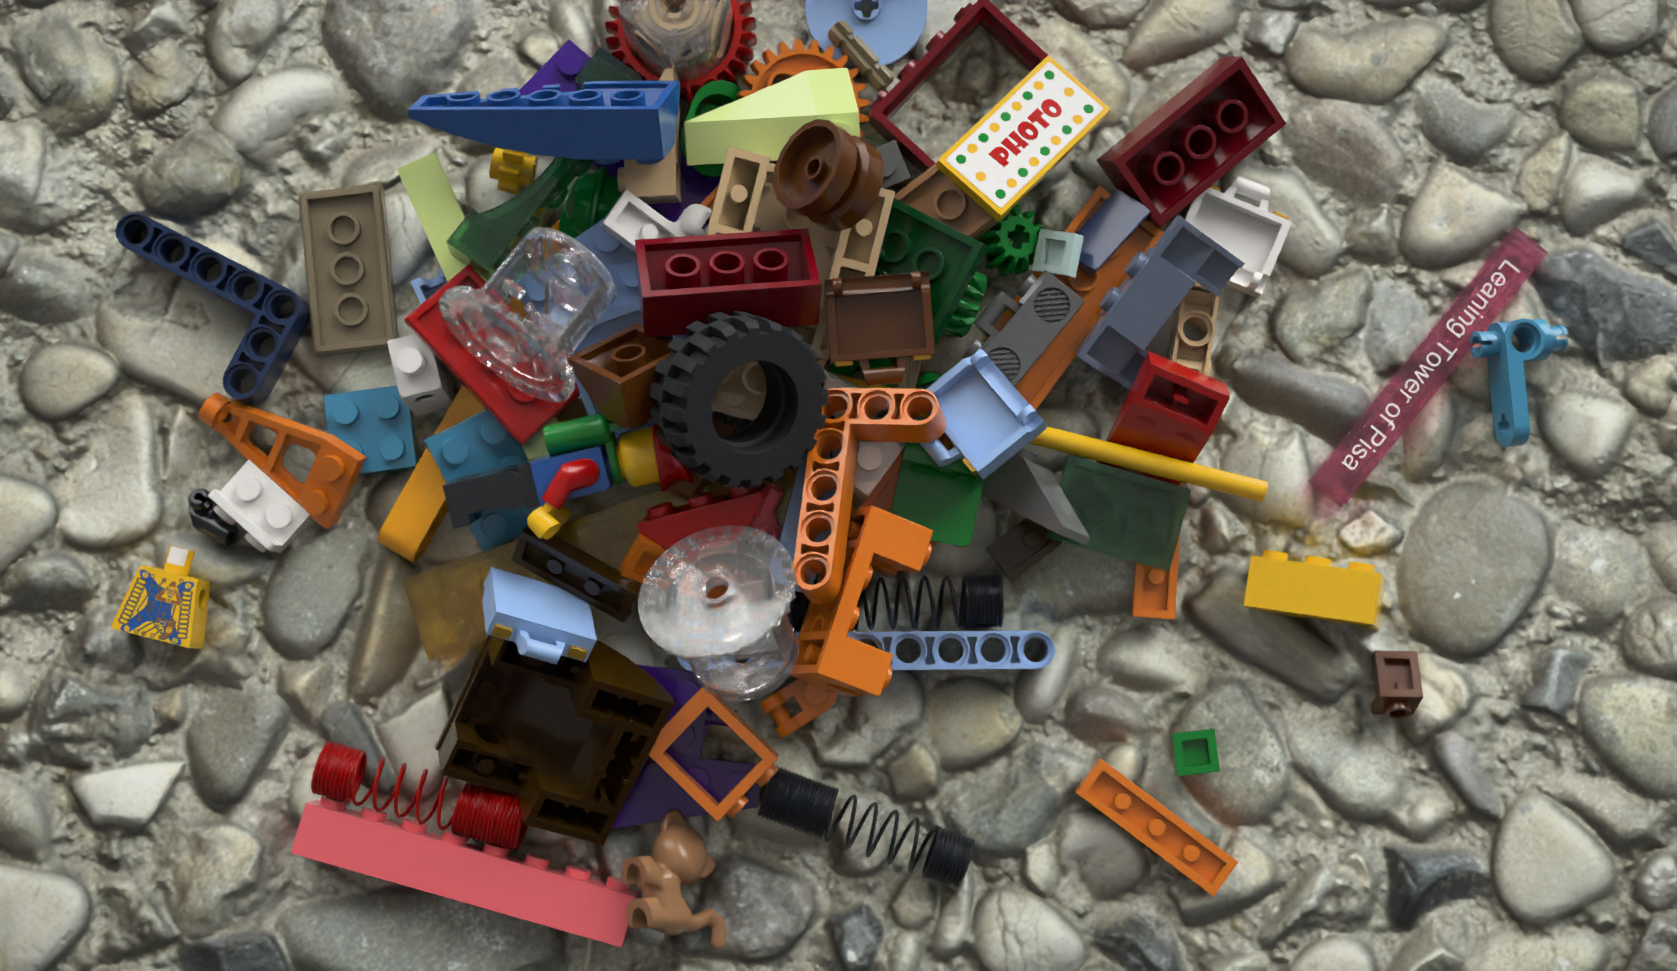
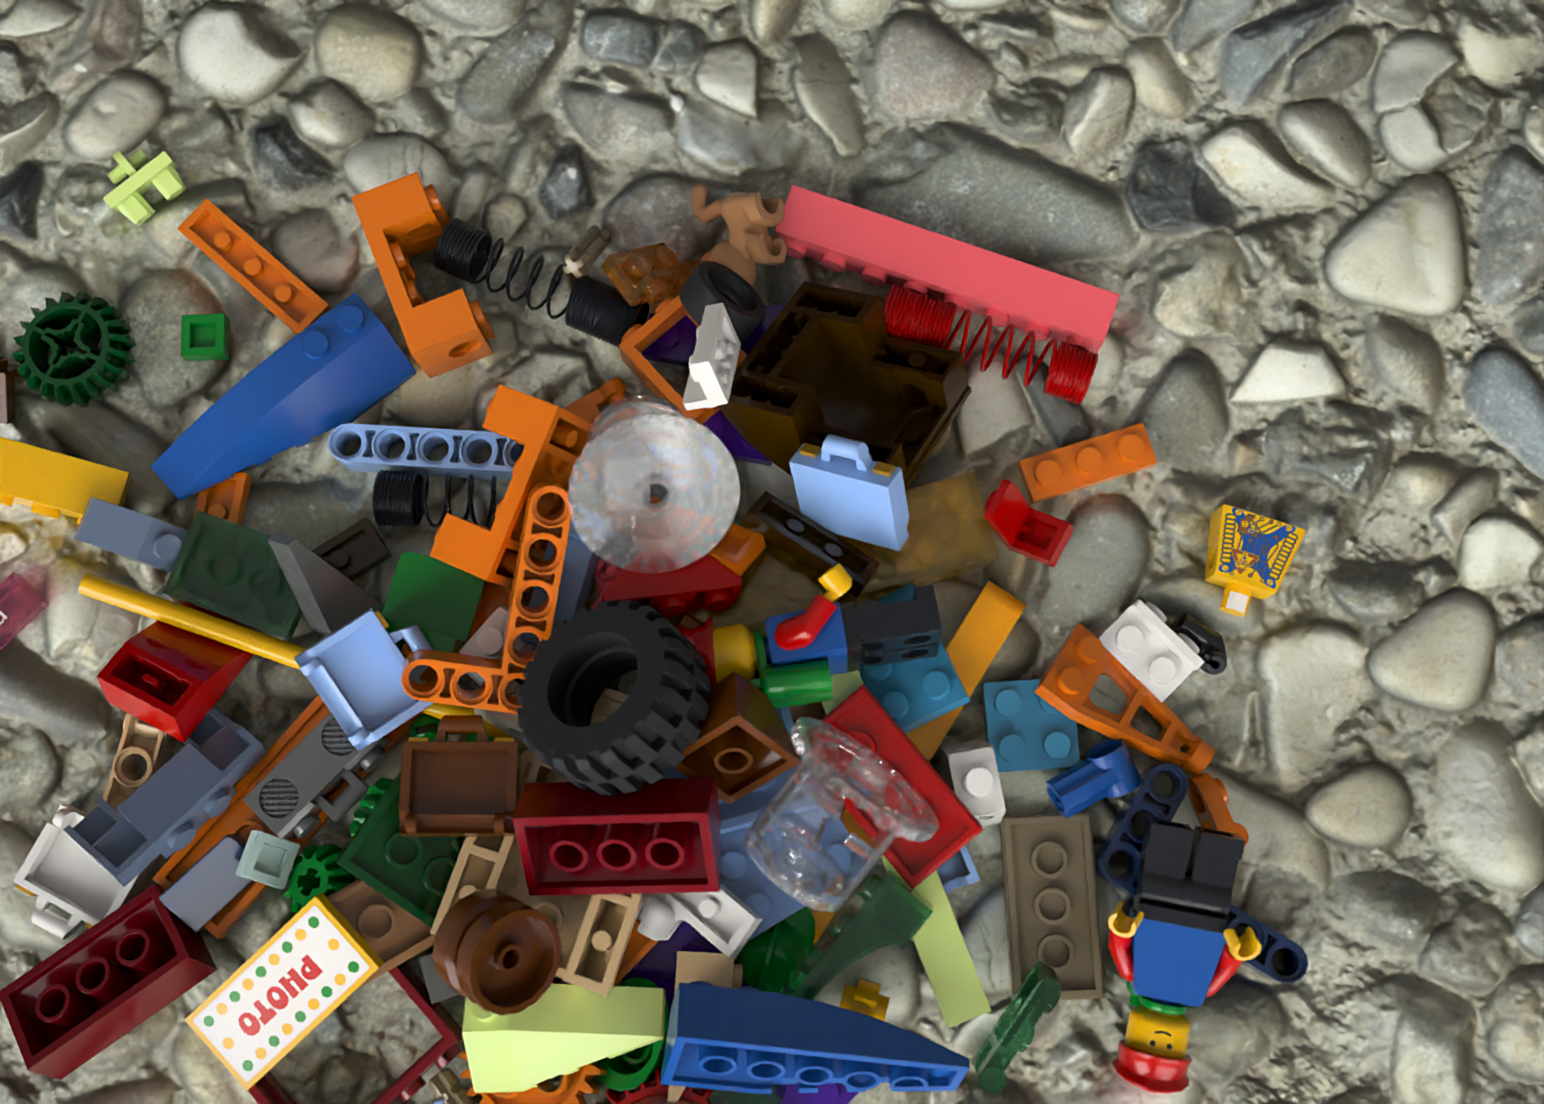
camera: 170 degrees left, 5 degrees down
none -> dark green gear [12,291,137,408]
none -> sand blue slope [74,497,194,575]
none -> yellowish green hips [103,149,187,226]
none -> blue wedge [150,292,417,501]
none -> orange plate [351,172,495,378]
none -> dark tan axle [562,225,610,278]
none -> clear orange bracket [600,242,703,306]
none -> black tyre [679,261,766,343]
none -> white bracket [682,302,741,410]
none -> clear green plate [973,960,1062,1094]
none -> red bracket [984,479,1074,567]
none -> orange plate [1017,422,1158,505]
none -> blue piece [1046,739,1142,818]
none -> piece [1108,816,1261,1094]
none -> orange plate [1187,772,1249,847]

